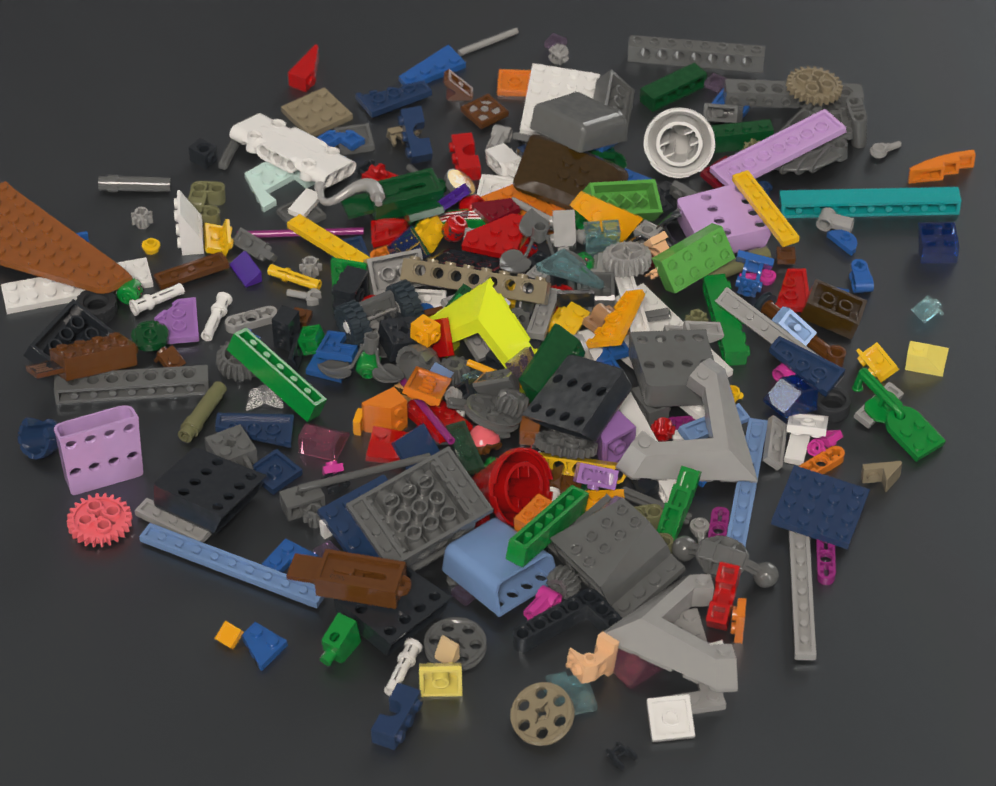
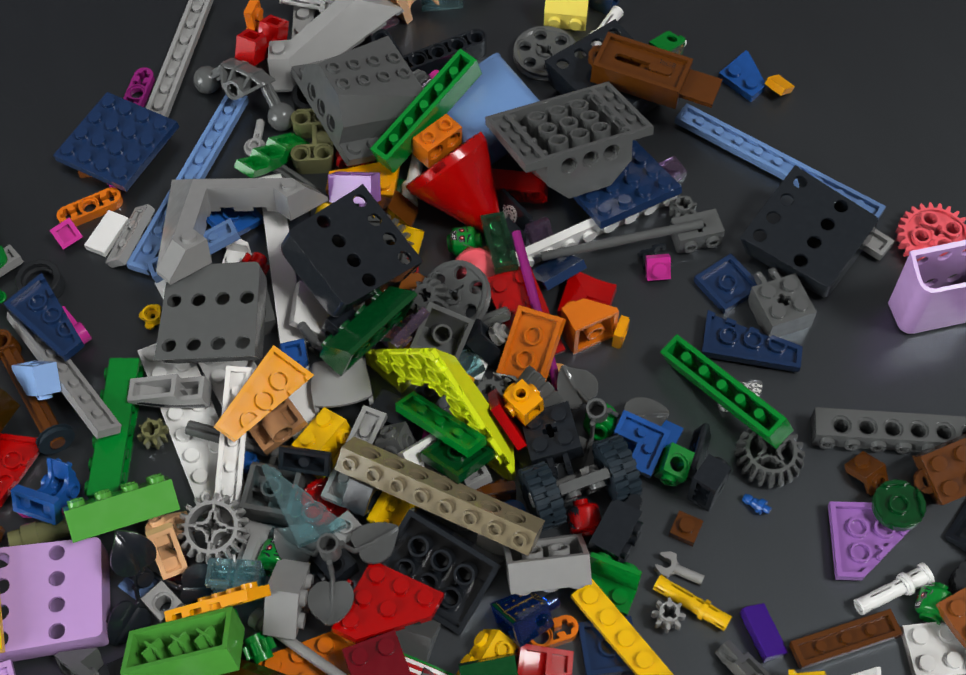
camera: 170 degrees left, 15 degrees up
olive piece [178,381,227,443] -> none
white pin [201,292,233,341] -> none
light grey beam [225,306,277,334] -> none
blue plate [262,538,318,573] -> none
clear pink slope [298,424,350,461] -> none
tan slope [435,635,460,663] -> none
red head [441,215,468,242] -> none
magenta beam [708,507,730,537] -> none
clear blue slope [763,374,818,418] -> none
white plate [787,412,829,438] -> none
dark pink plate [807,439,826,457] -> none
dark tan slope [861,461,902,492] -> none

